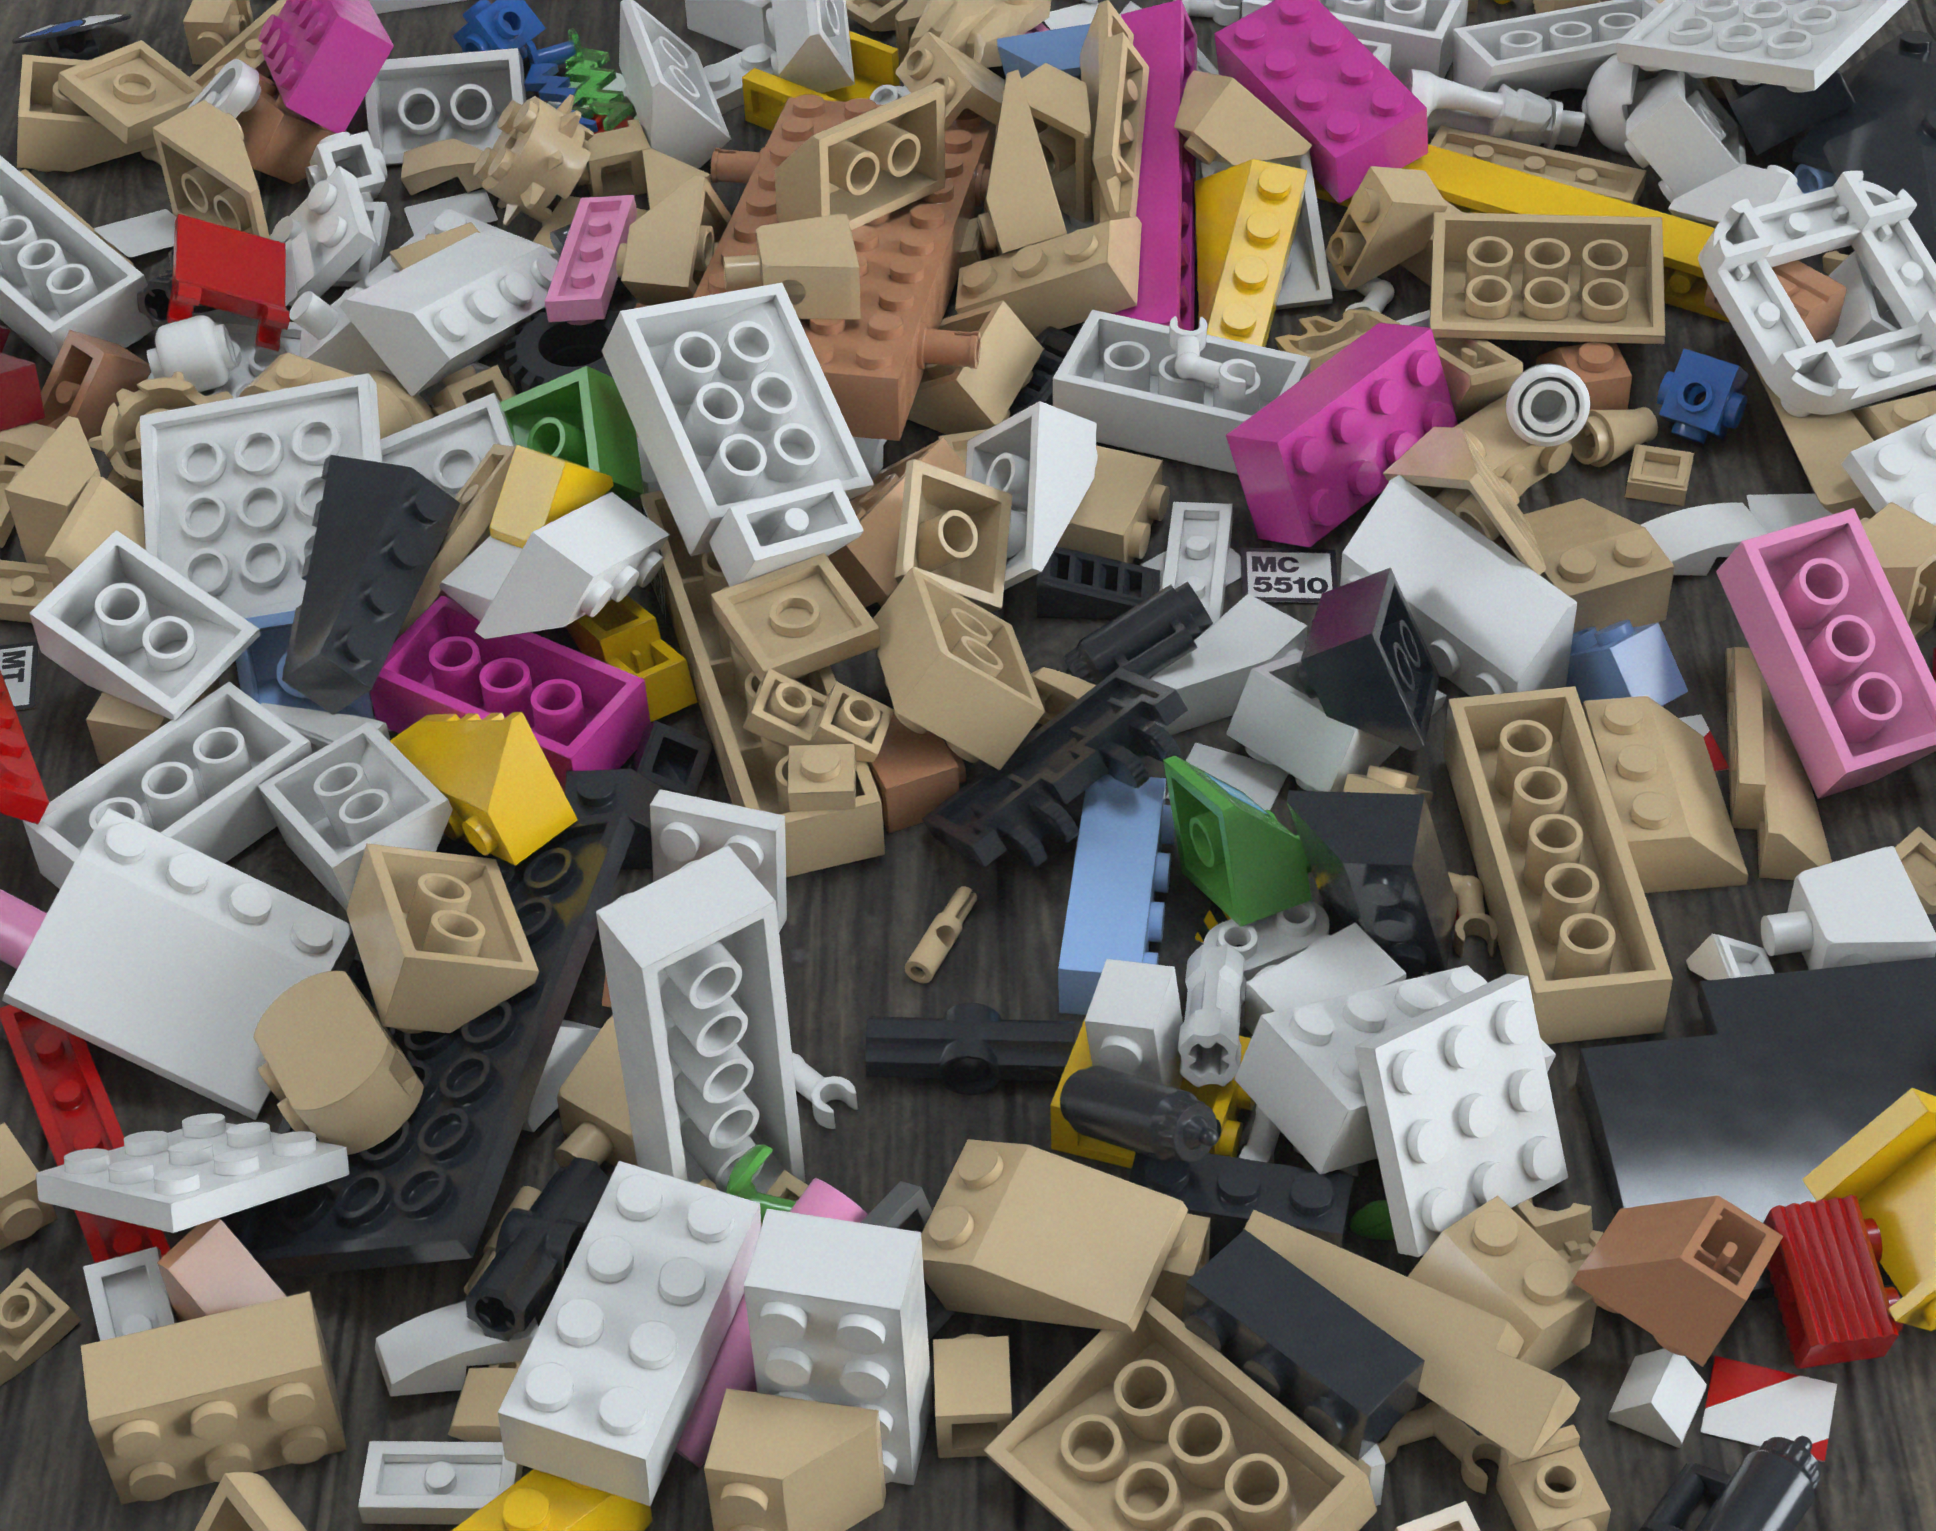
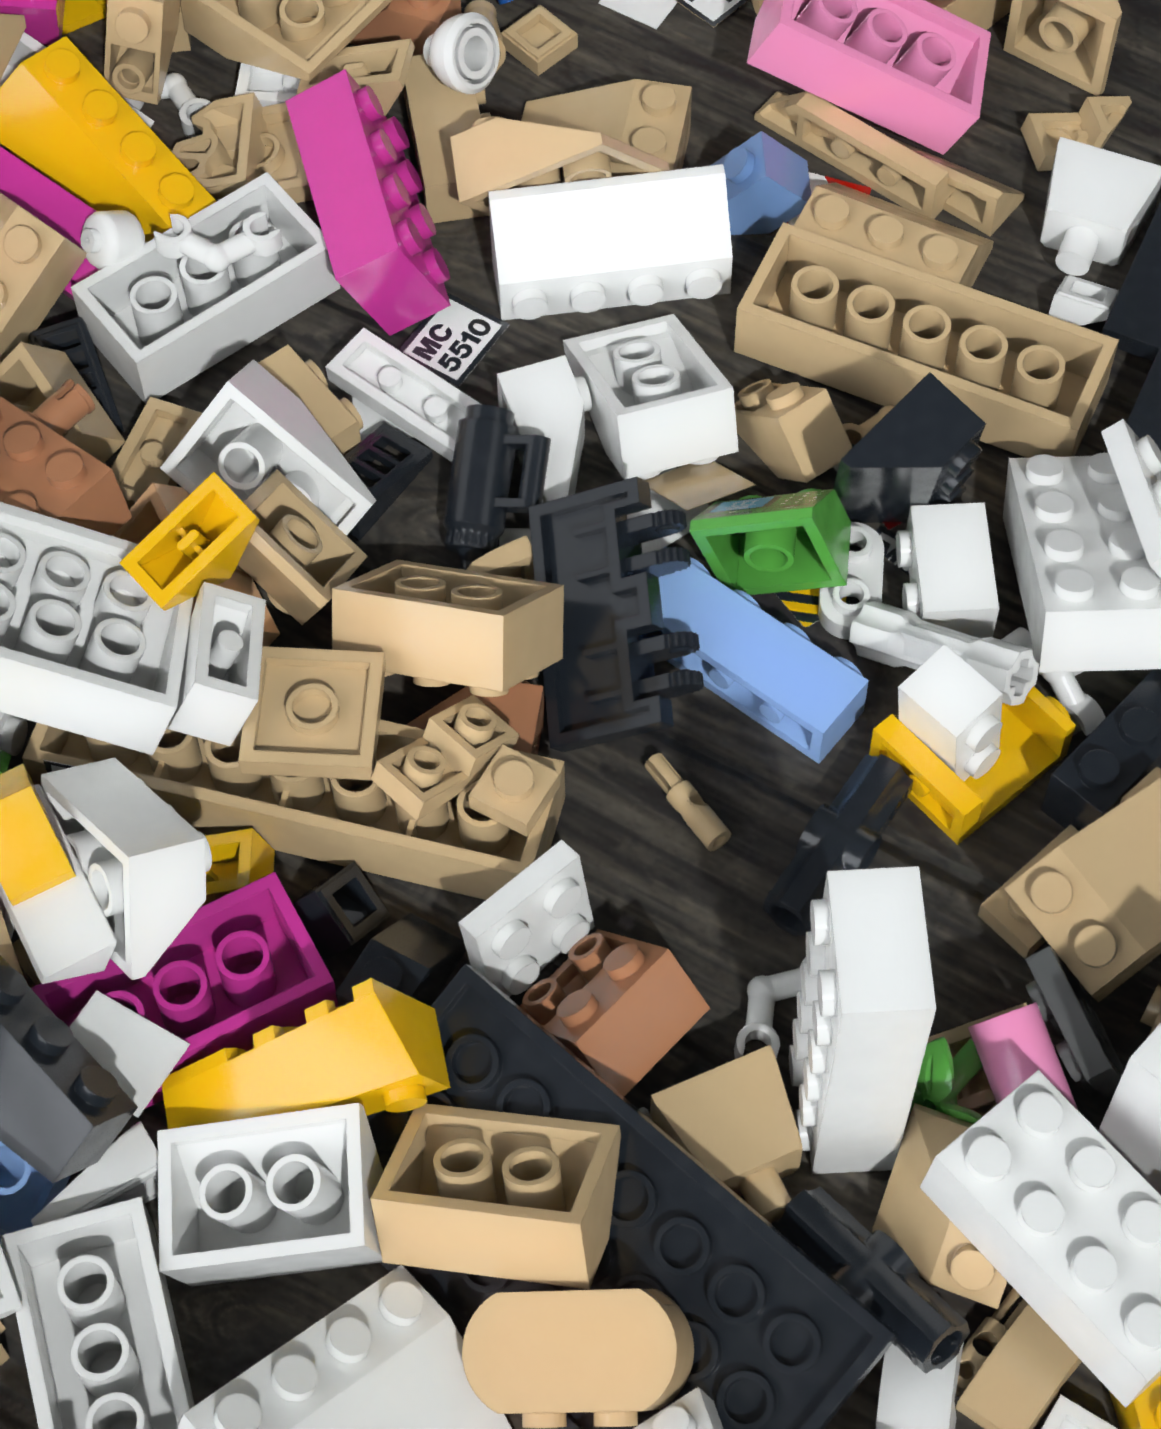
camera: 60 degrees left, 15 degrees up
black piece [1060,1066,1222,1163] -> none
black slope [1297,567,1440,751] -> none
white slope [1641,503,1768,576] -> none
none -> white sticker [69,990,190,1118]
none -> white piece [80,210,145,270]
none -> yellow slope [119,472,260,611]
none -> tan sticker [645,461,756,511]

